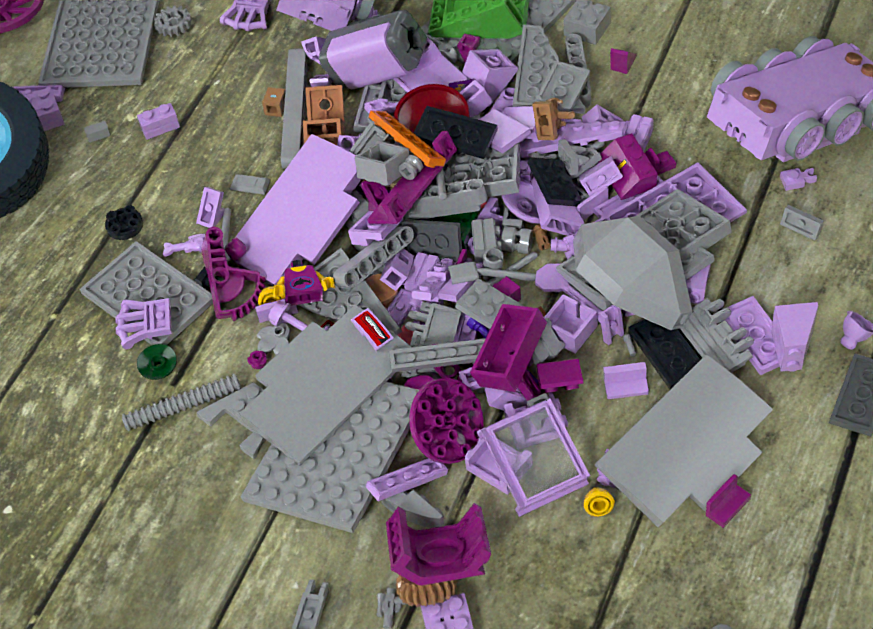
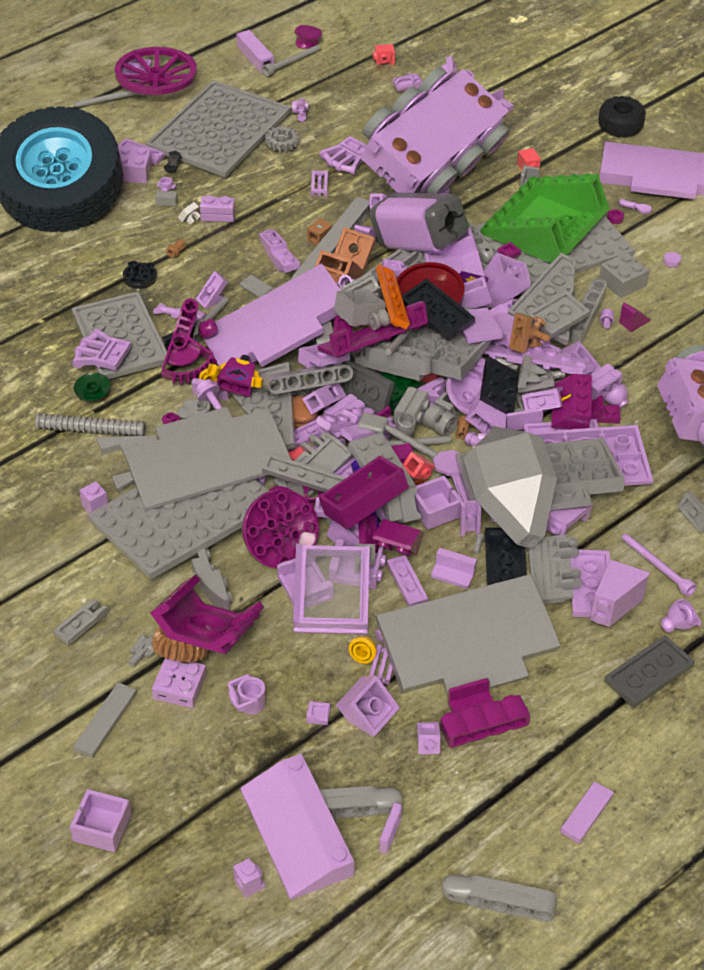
camera: 20 degrees right, 5 degrees down
slope [351,308,393,351] -> none
lavender tile [366,458,449,501] -> none
none -> lavender brick [79,481,108,513]
none -> lavender plate [157,177,176,191]
none -> black piece [164,150,182,173]
none -> medium nougat pin [166,239,187,257]
none -> white tile [178,202,200,225]
none -> lavender piece [228,674,266,714]
none -> lavender slope [259,229,300,273]
none -> lavender tile [306,701,331,725]
none -> lavender tile [311,171,328,196]
none -> lavender slope [336,675,400,736]
none -> lavender tile [369,644,393,685]
none -> lavender plate [387,555,428,607]
none -> coral brick [403,452,435,481]
none -> lavender bracket [417,722,440,754]
none -> magenta brick [440,695,531,747]
none -> lavender cylinder [600,308,614,329]
none -> lavender brick [604,384,628,408]
none -> lavender piece [622,534,697,597]

